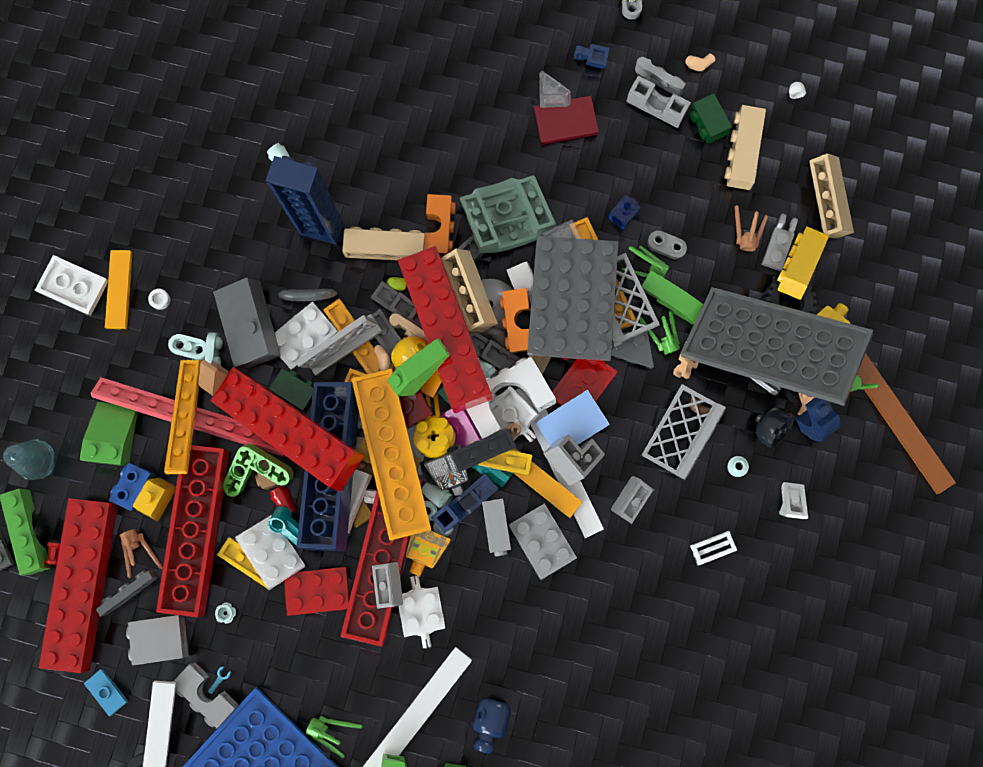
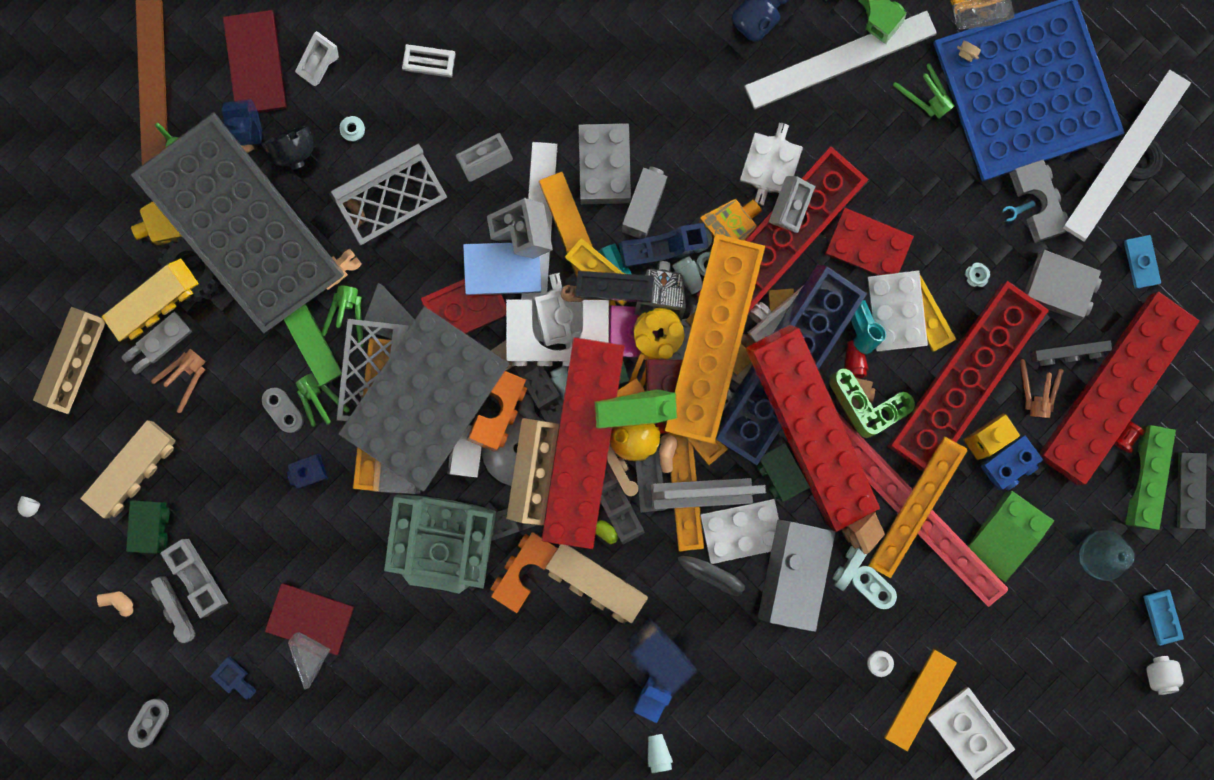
camera: 160 degrees left, 5 degrees up
none -> dark red tile [223,10,287,113]

